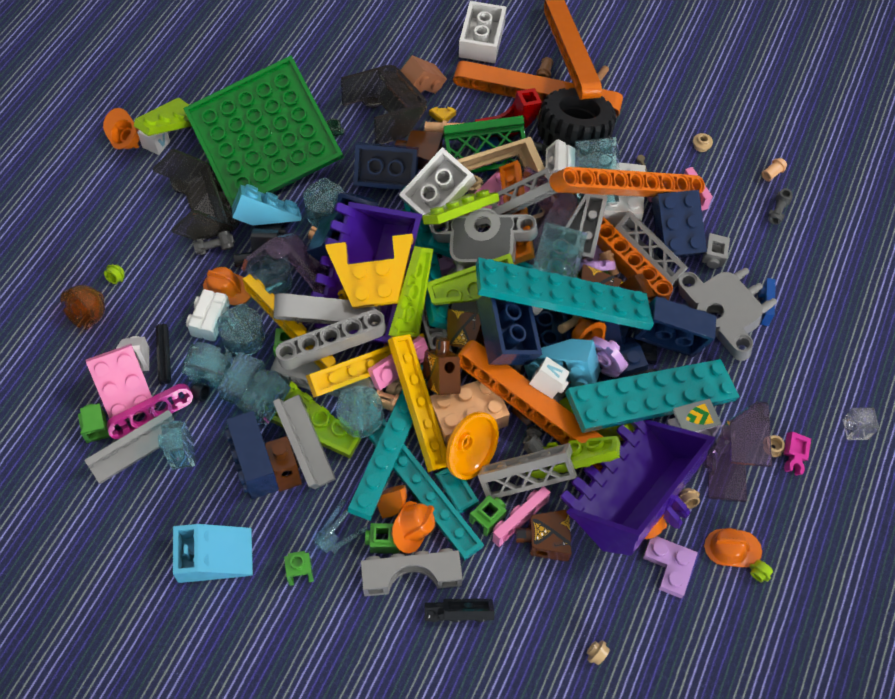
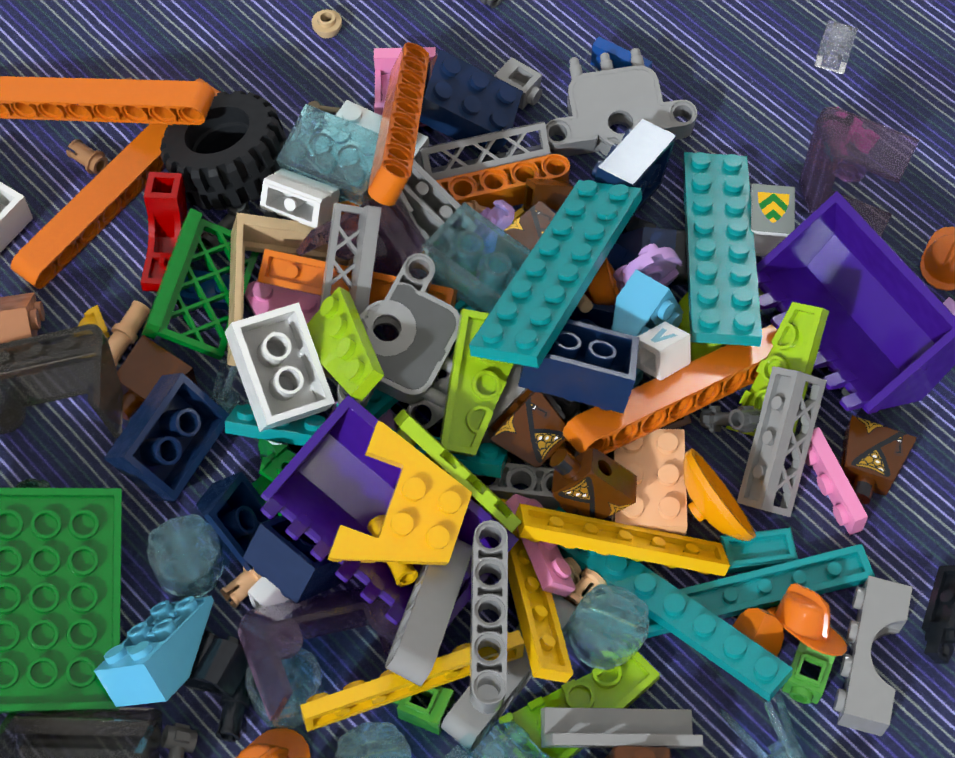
camera: 65 degrees left, 0 degrees up
bright green window [469,495,507,537] -> none

